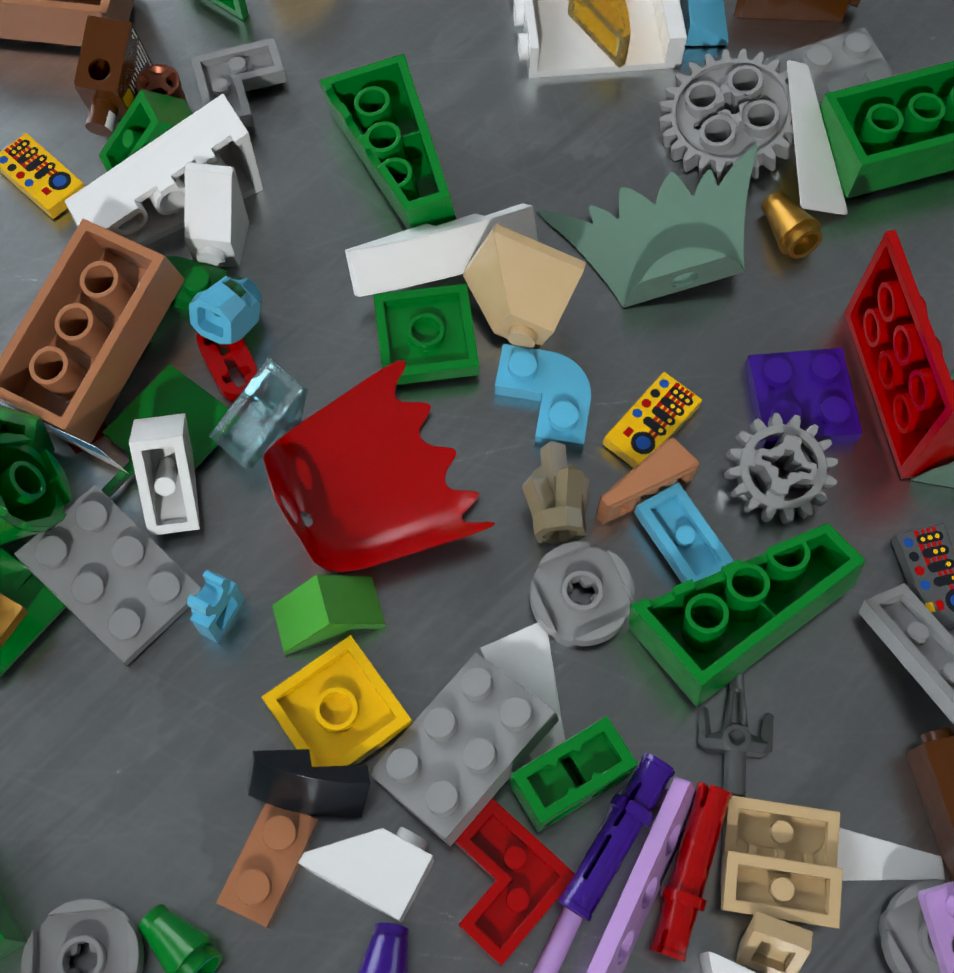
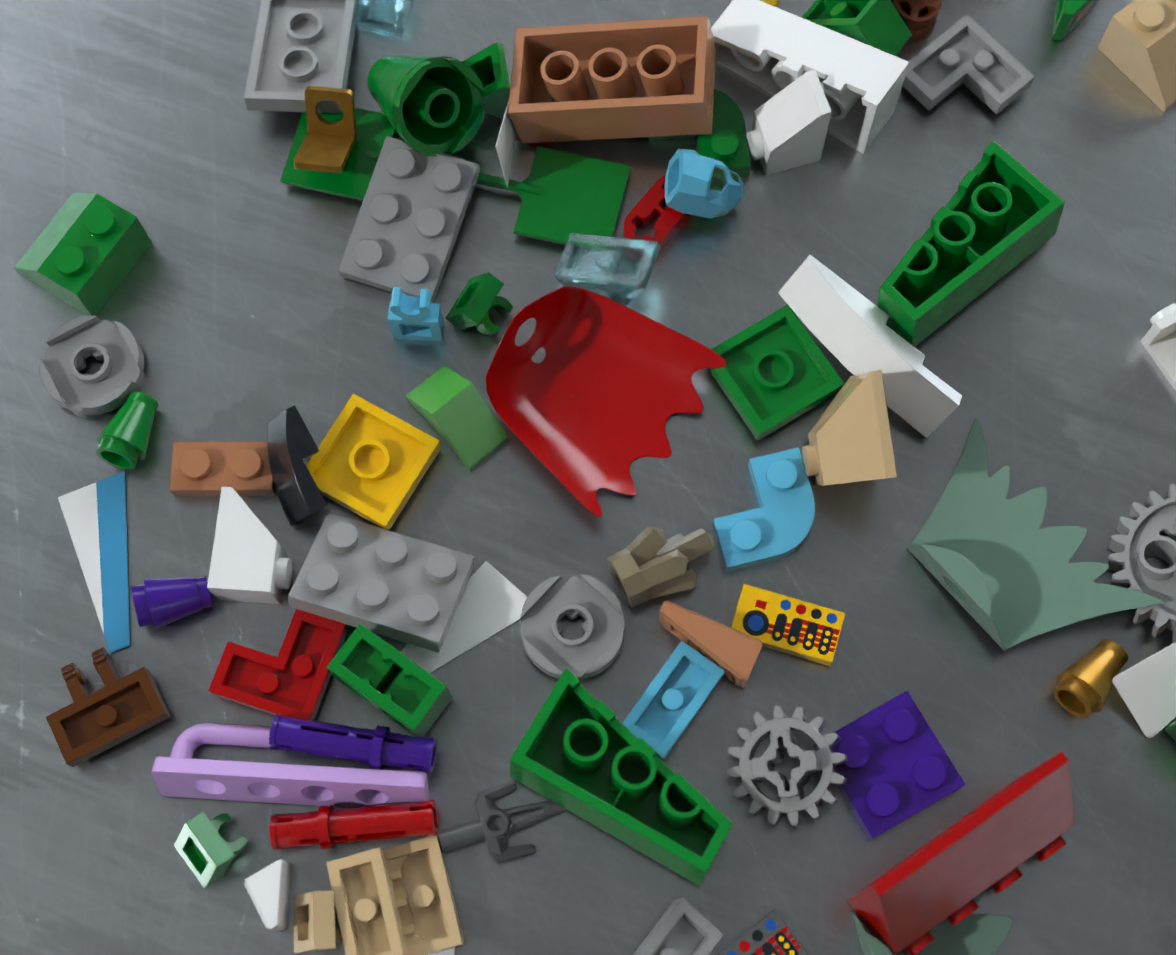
camera: 70 degrees right, 5 degrees up
white slope [129,413,200,536] -> none
none -> green tile [445,272,513,335]

